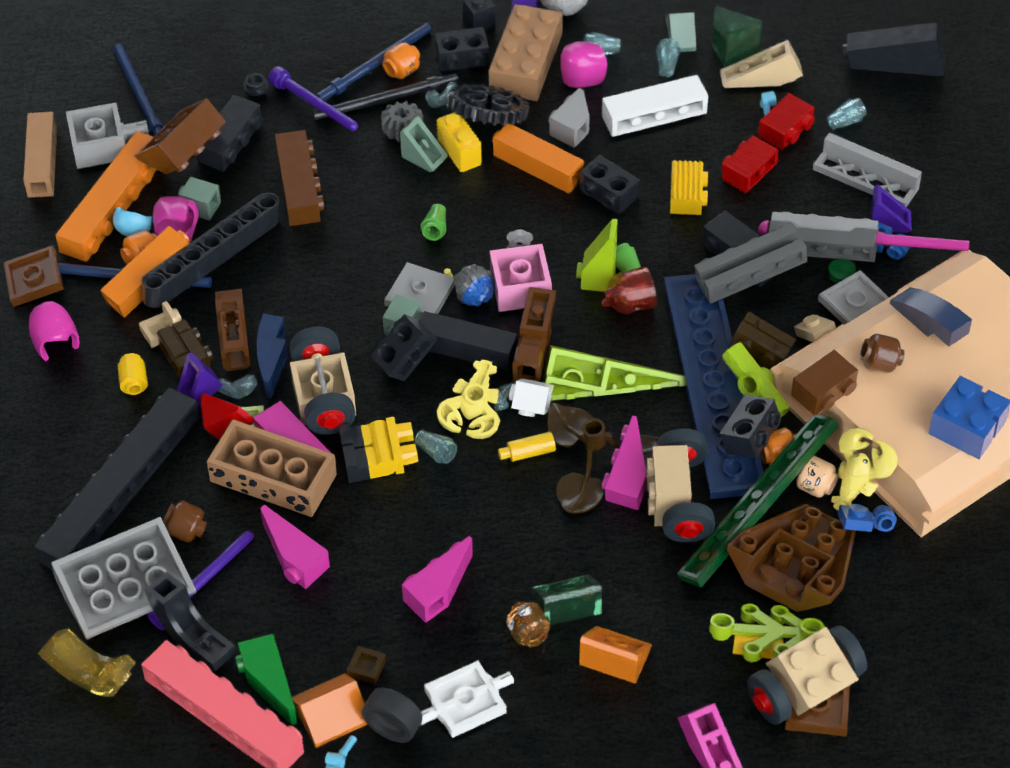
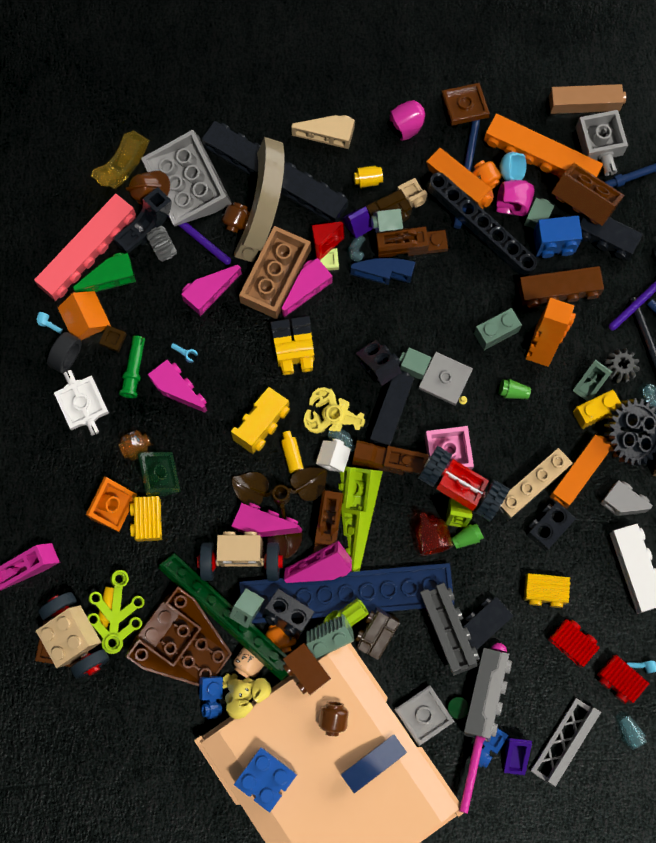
camera: 90 degrees right, 25 degrees up
brick [290,327,356,435] -> none
clear light blue cone [415,430,457,464] -> none
piece [453,264,494,307] -> none
light grey plate [506,230,533,249] -> none
tan bracket [794,315,836,342] -> none
none -> green pin [119,336,145,398]
none -> reddish brown piece [126,171,170,205]
none -> yellow brick [130,496,162,542]
none -> dark grey gear [147,226,177,262]
none -> medium azure hand [171,343,198,363]
none -> sand green brick [229,589,264,629]
none -> yellow wedge [231,387,290,454]
none -> dark tan arch [234,137,284,262]
none -> dark pink slope [284,541,352,583]
none -> tan slope [292,115,355,149]
none -> sand green brick [306,614,354,659]
none -> reddish brown plate [313,490,343,554]
none -> sand green brick [371,209,403,232]
none -> plate [418,446,509,521]
none -> sand green brick [474,308,522,350]
none -> tan piece [498,448,573,521]
none -> orange wedge [526,298,576,367]
none -> blue piece [533,216,582,258]

